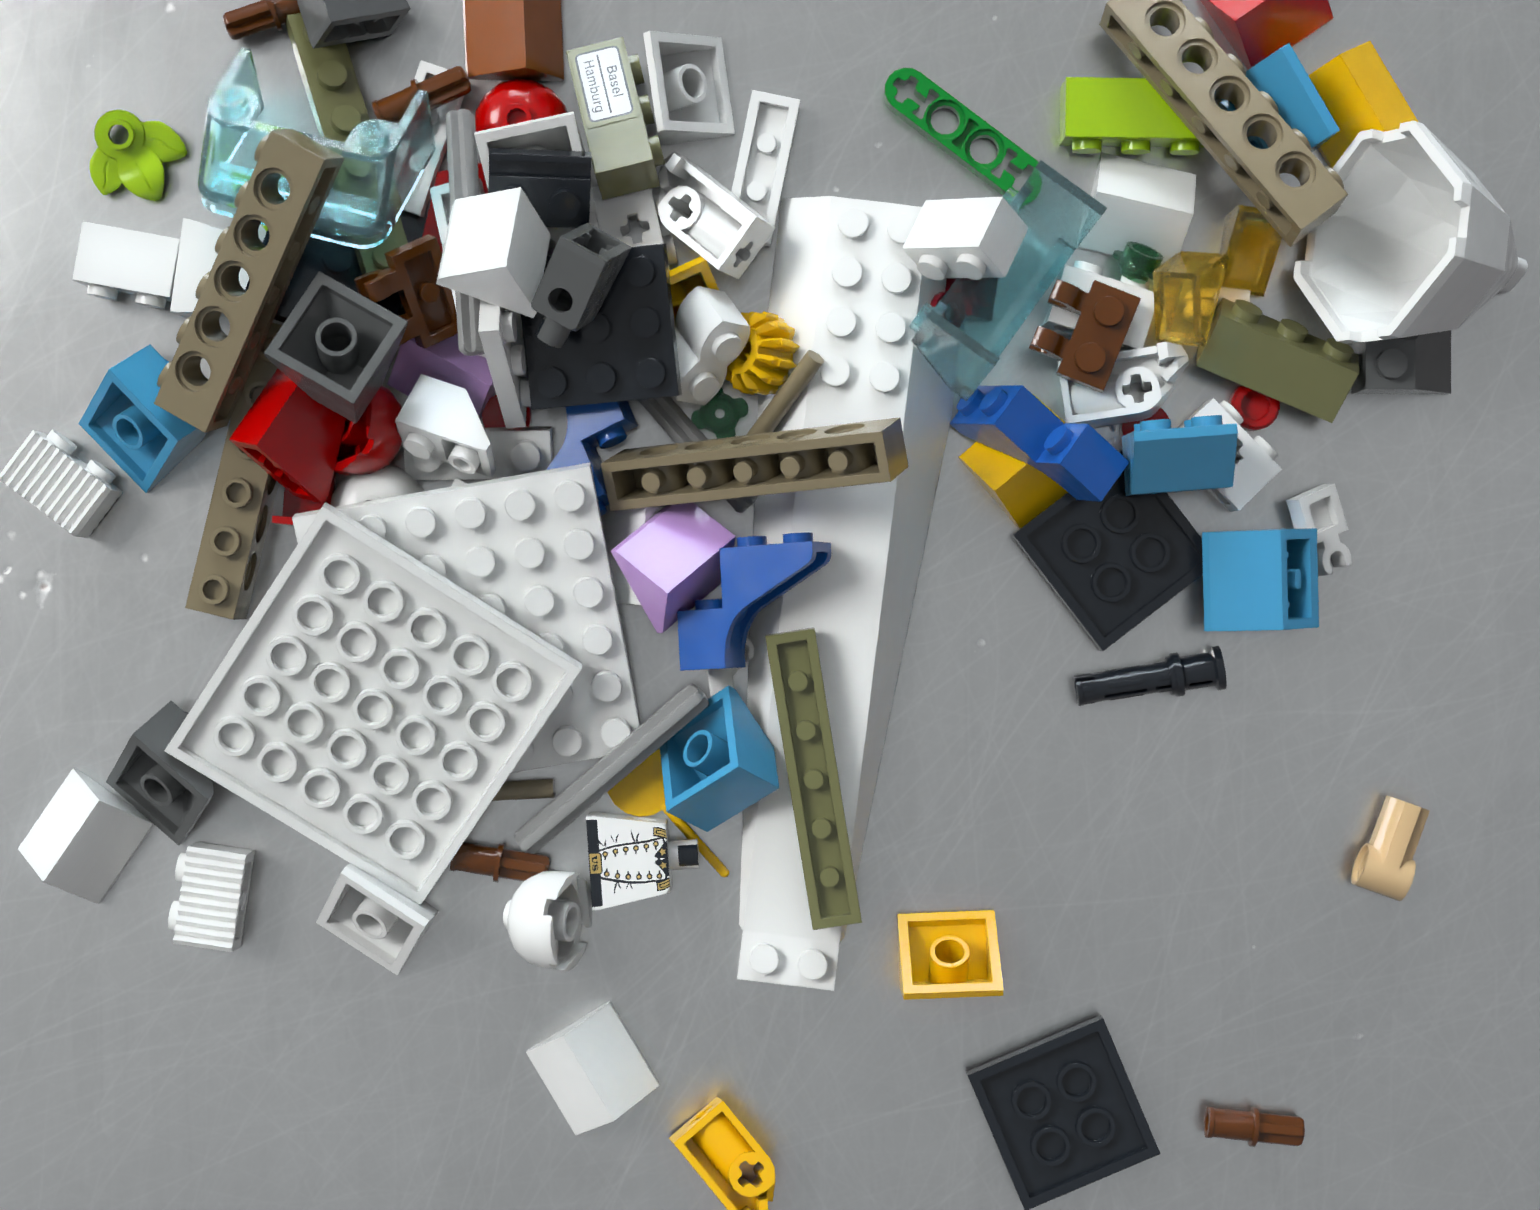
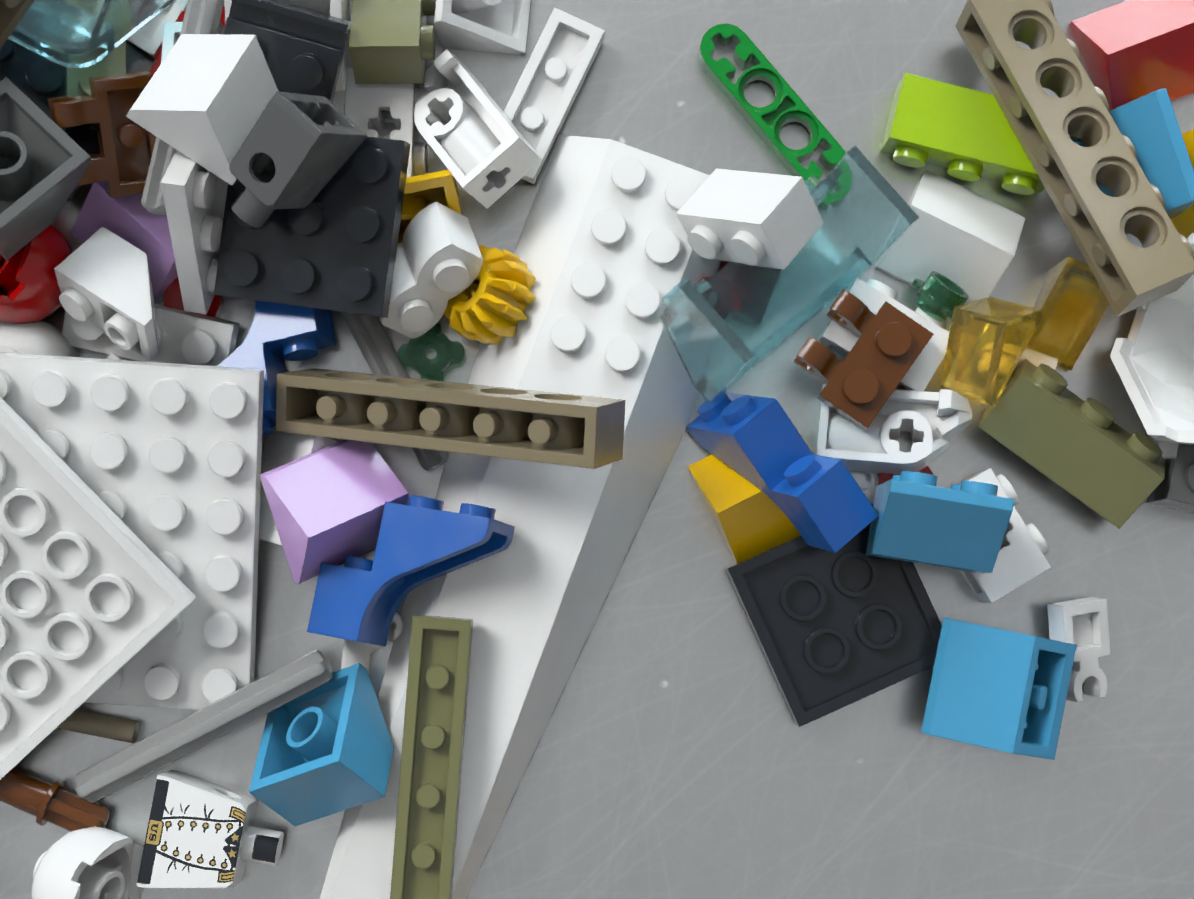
camera: 10 degrees right, 5 degrees down
yellow piece [607,749,729,878] -> none
dark tan bar [746,350,824,435] -> none
black pin [1073,646,1227,706] -> none
red tile [1228,385,1280,431] -> none

